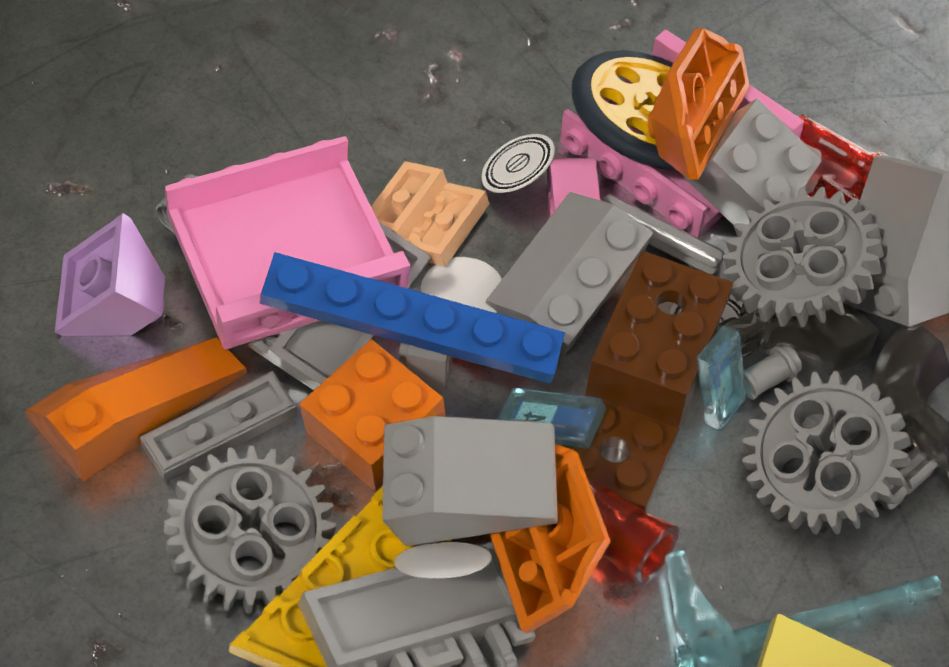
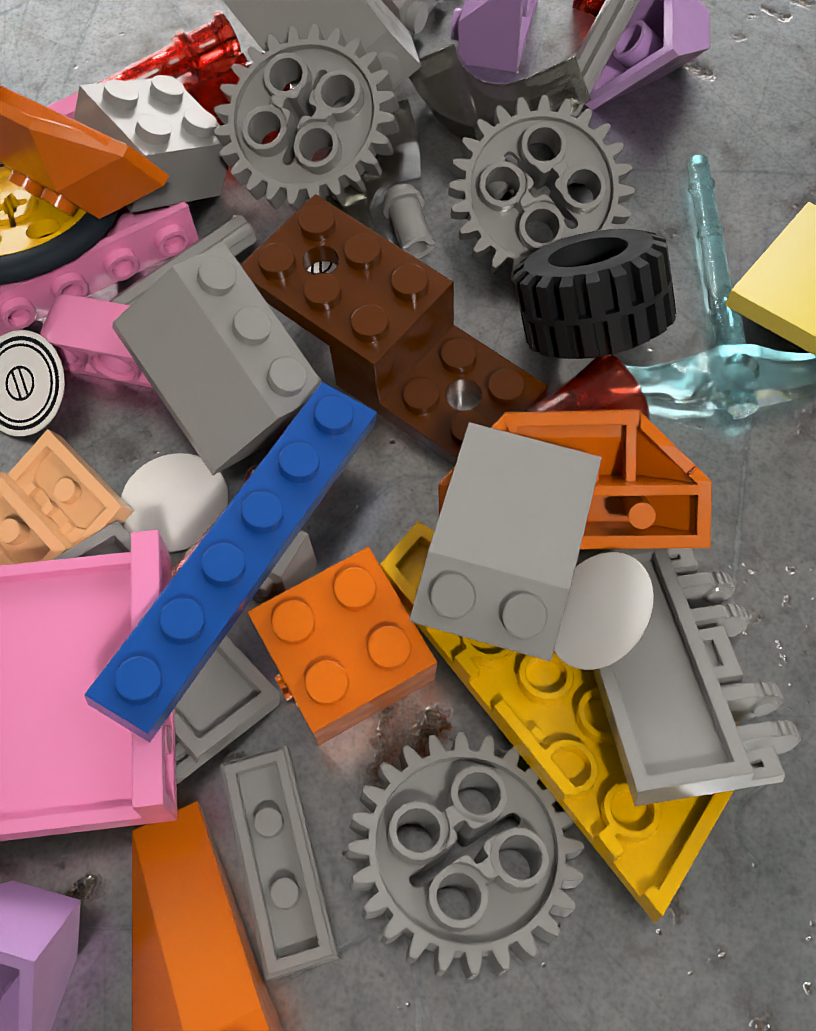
camera: 65 degrees left, 10 degrees up
clear light blue tile [497,388,606,449] -> none
clear light blue tile [696,325,746,430] -> none
none -> black tyre [513,229,677,359]

